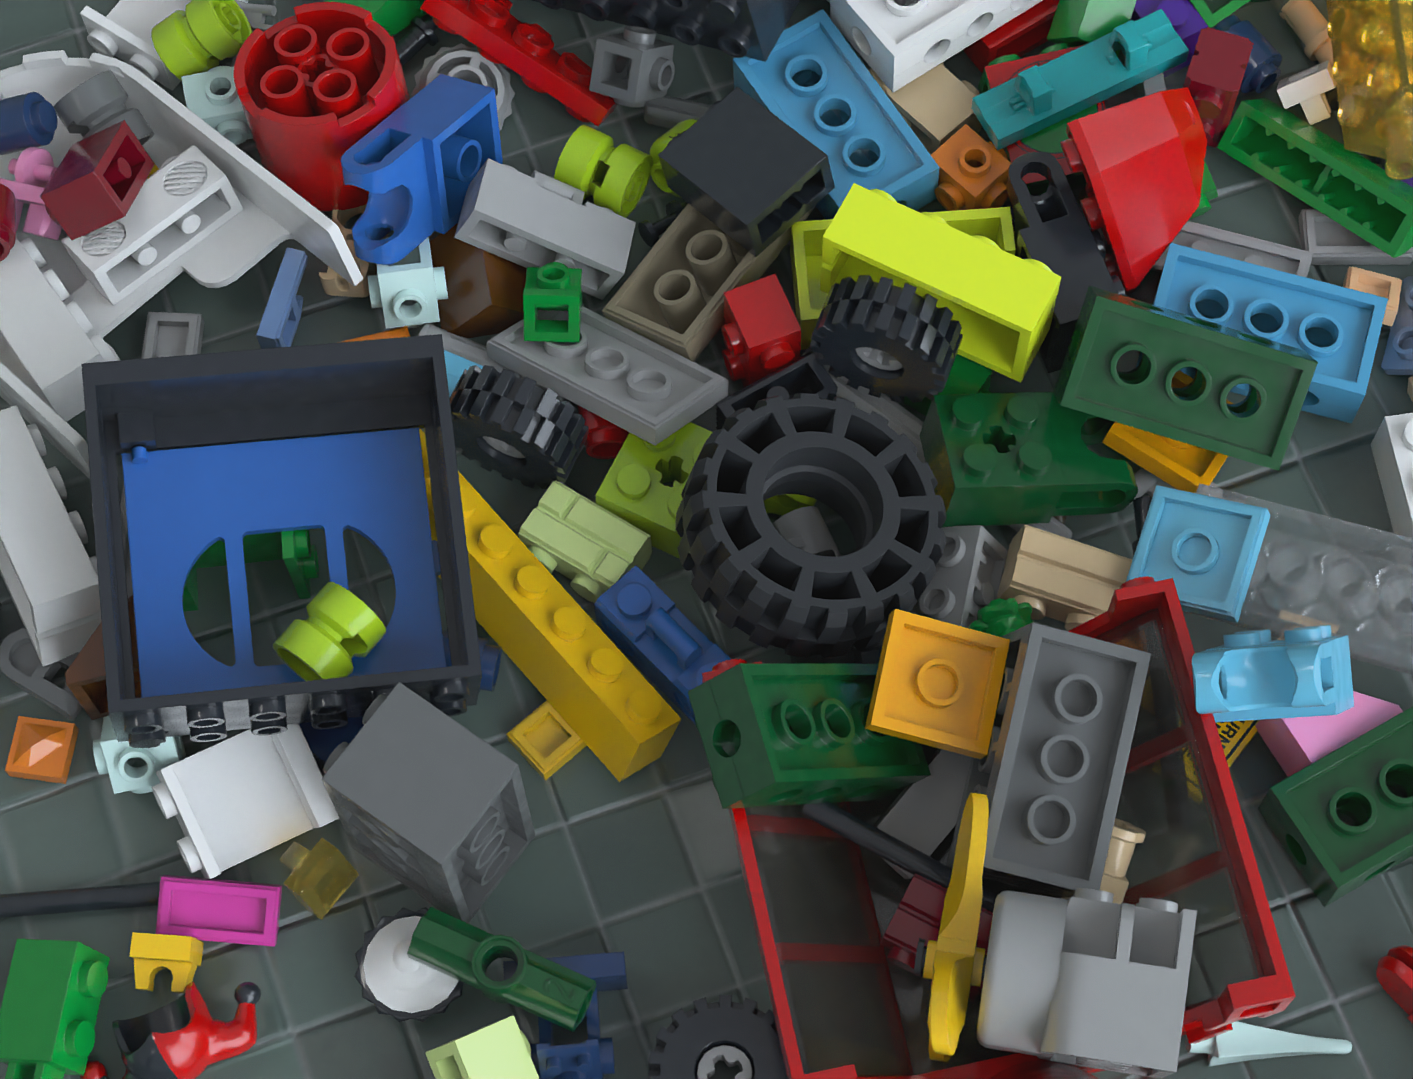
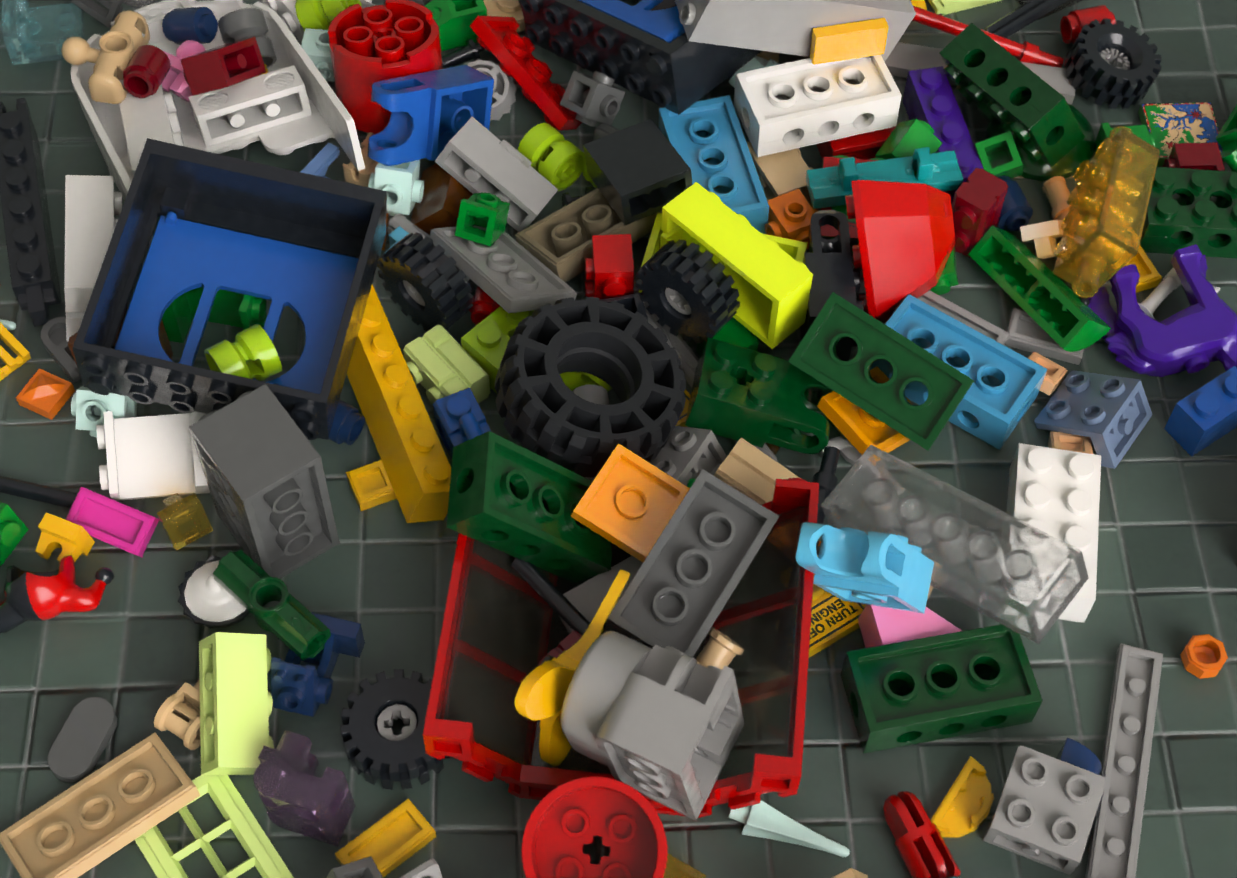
camera: 15 degrees right, 10 degrees down
medium azure tile [1126,485,1271,623] -> none

